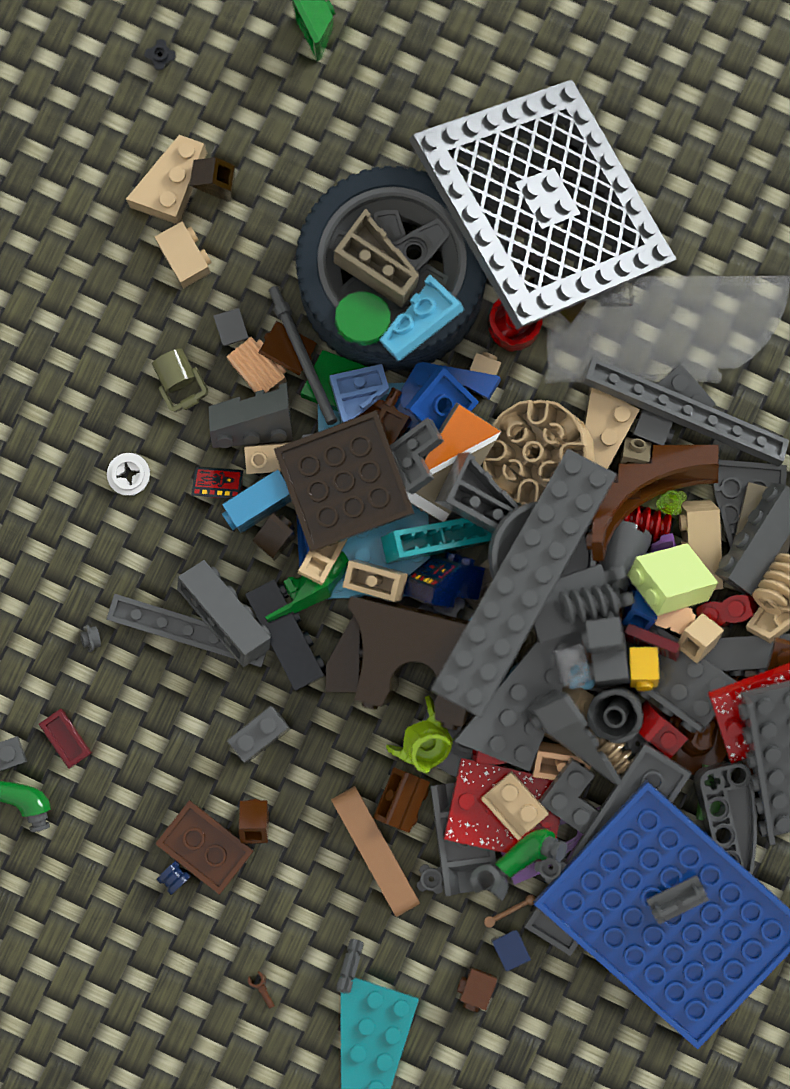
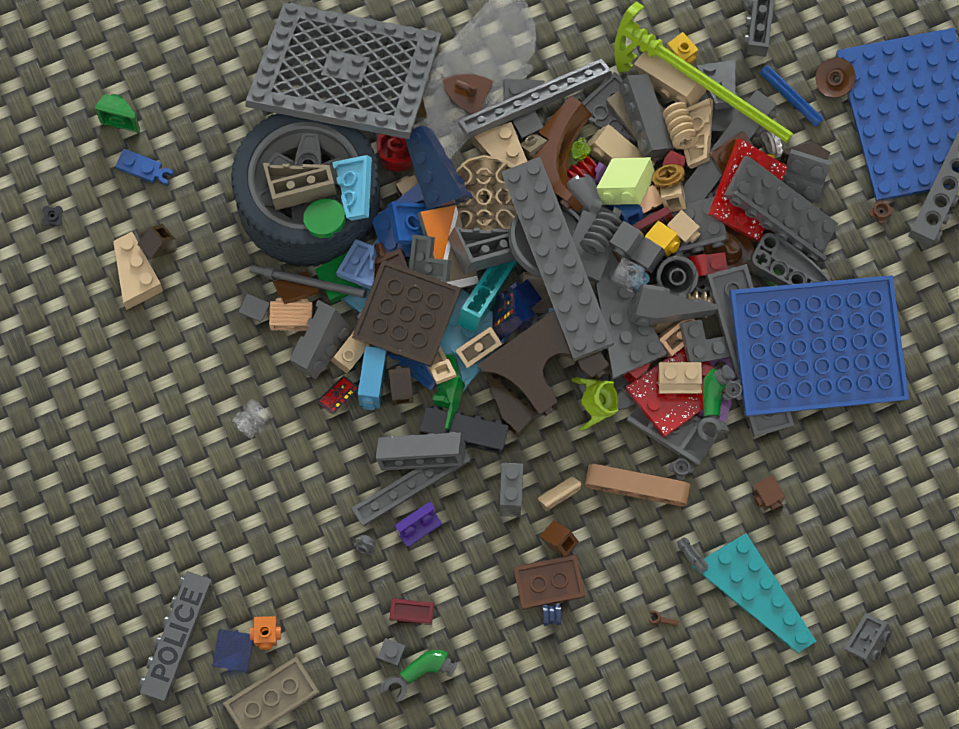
camera: 50 degrees left, 10 degrees down
white gear [107,453,150,496] -> none
olive piece [152,349,209,412] -> none
tan brick [155,221,212,288] -> none
reddish brown brick [373,767,430,833] -> none
medium nougat hinge [484,895,536,927] -> none
dark blue panel [491,930,531,972] -> none
dark grey hinge [646,875,709,924] -> none
none -> blue plate [115,149,173,186]
none -> clear wheel [231,399,271,439]
none -> dark purple bracket [395,502,442,547]
none -> dark blue wedge [405,126,474,210]
none -> reddish brown shield [442,74,493,114]
none -> tan slope [538,477,581,511]
none -> pearl gold gear [652,164,685,189]
none -> tan brick [667,210,701,244]

